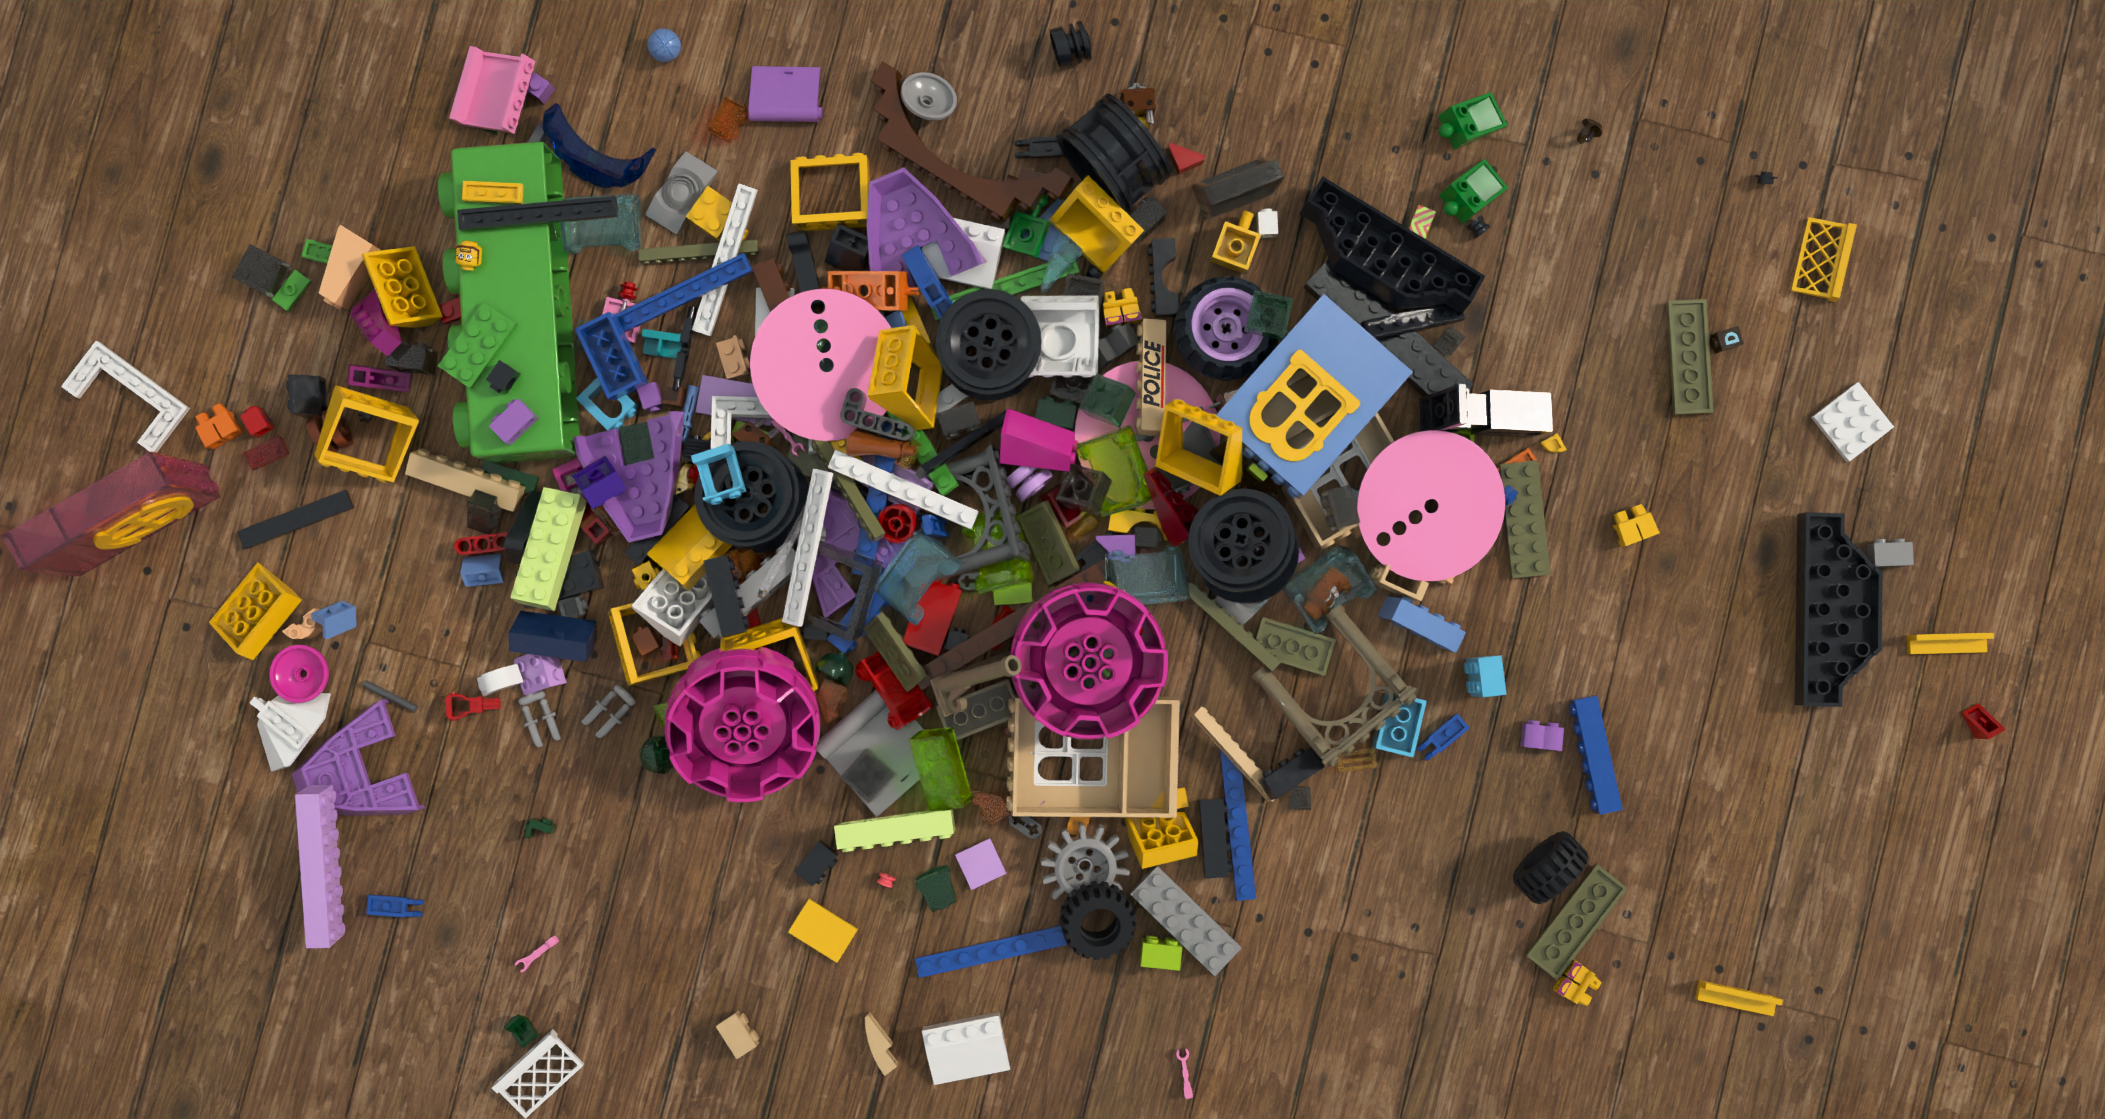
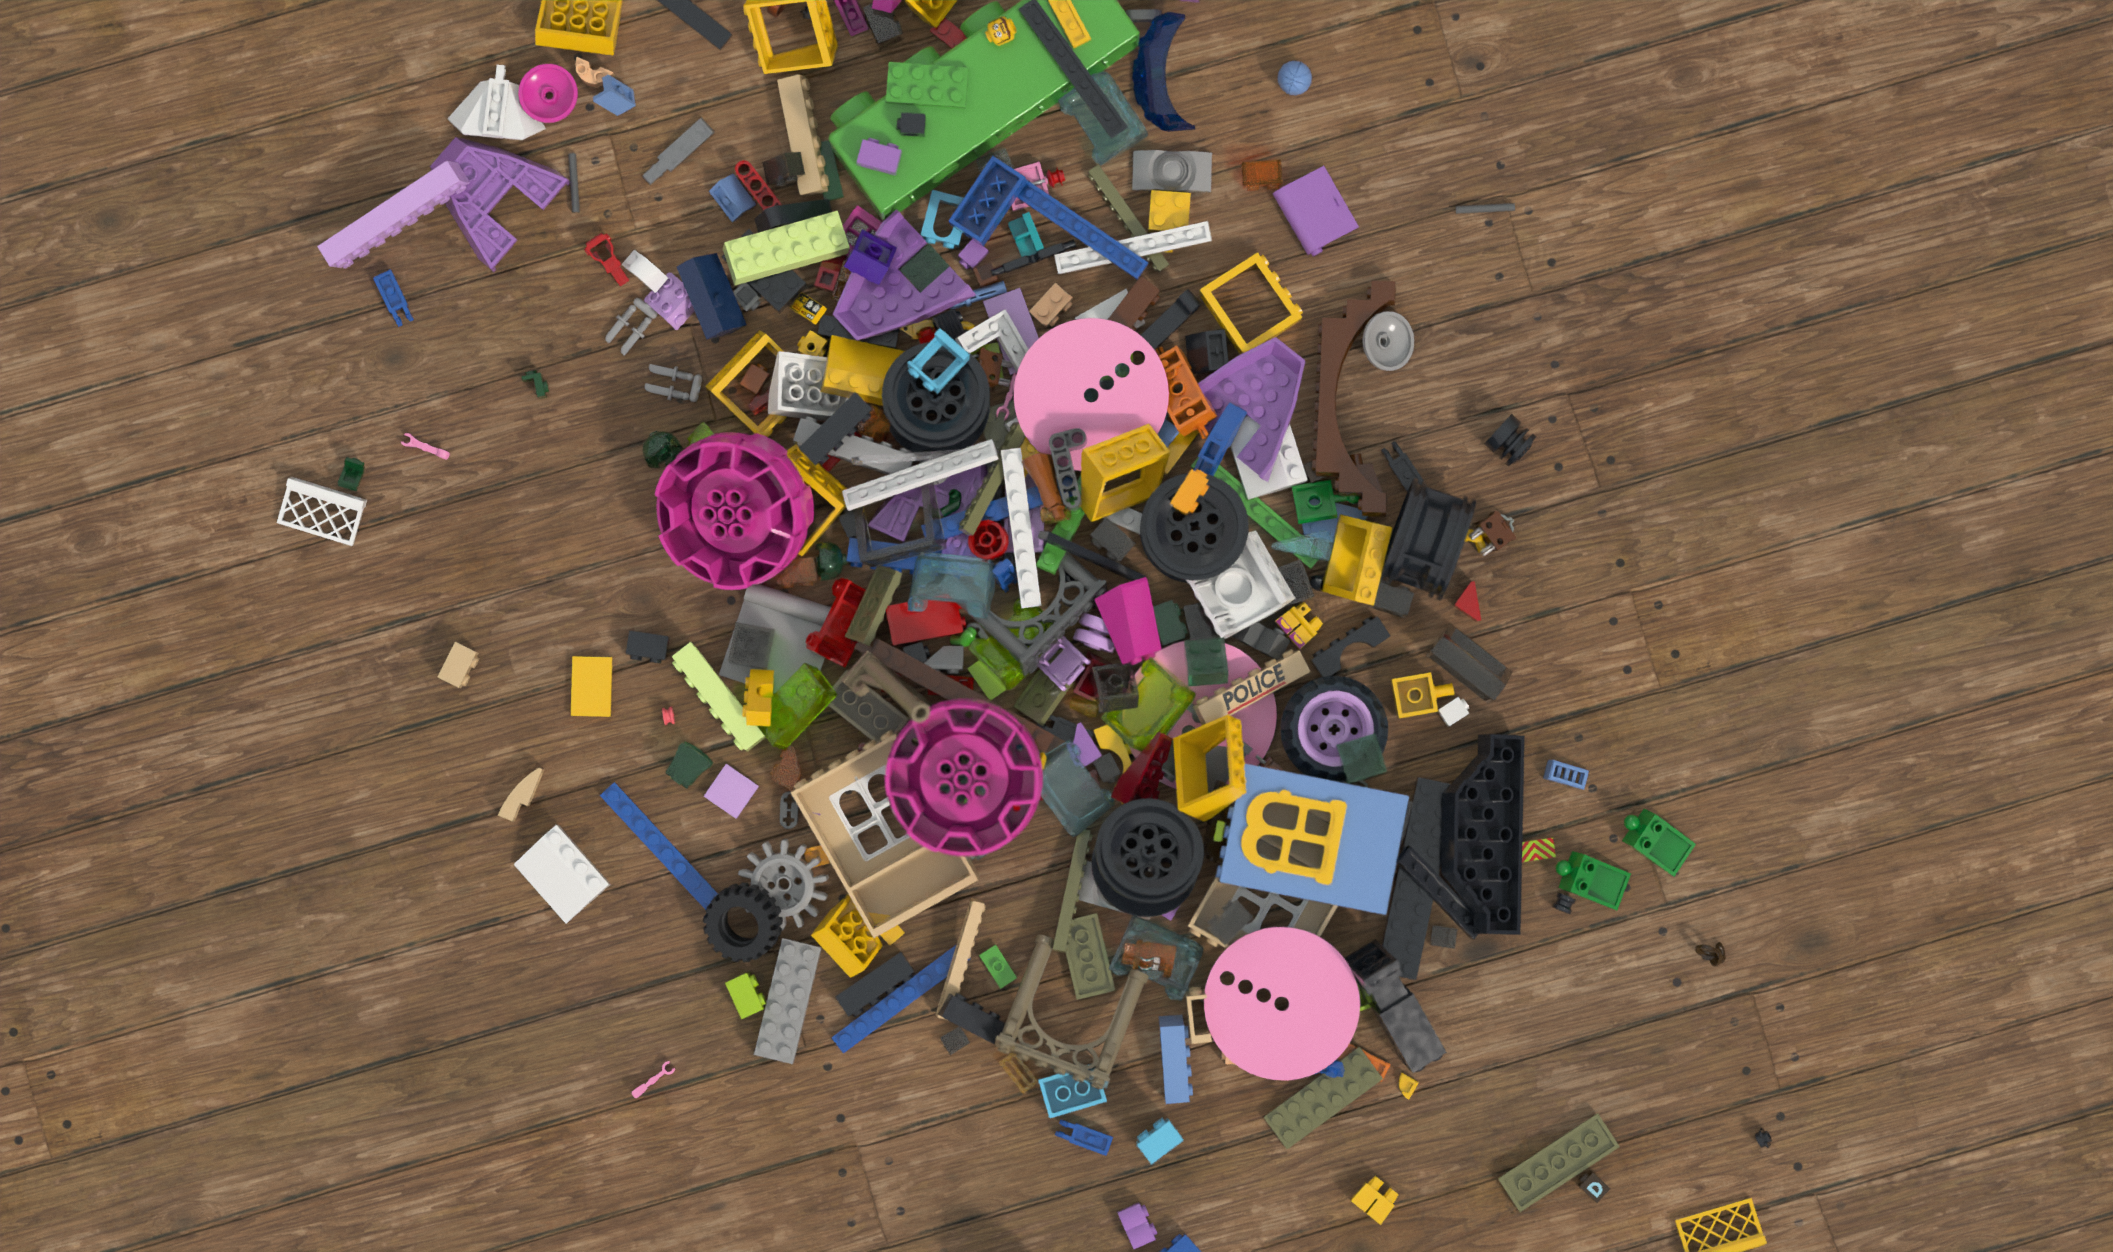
camera: 60 degrees right, 0 degrees up
none -> flat silver piece [642,117,715,185]
none -> yellow arch [743,669,774,726]
none -> tile [790,292,827,325]
none -> light grey slope [924,646,964,675]
none -> dark green arm [940,489,962,517]
none -> bright green arm [950,627,977,647]
none -> bright green plate [979,945,1017,989]
none -> lavender container [1038,636,1090,691]
none -> light orange brick [1170,469,1209,515]
none -> medium blue slope [1543,760,1589,790]

